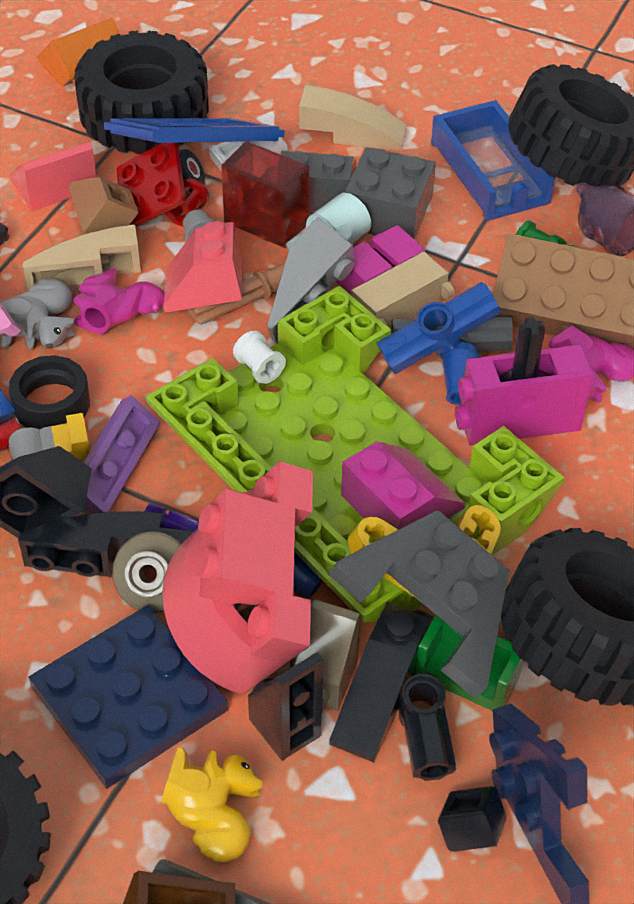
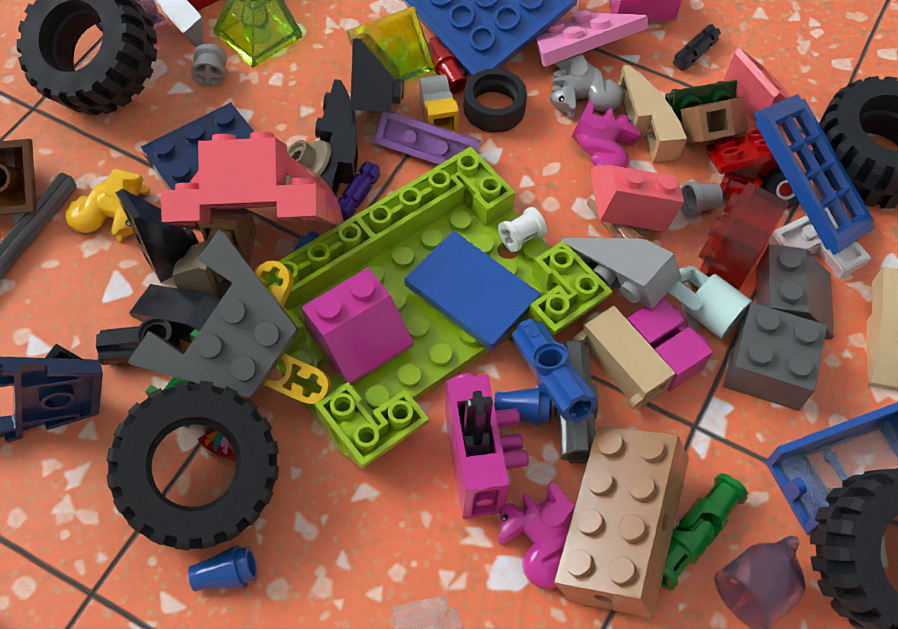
camera: 90 degrees right, 10 degrees up
none -> blue tile [404,231,541,351]
none -> dark green hinge [665,80,737,121]

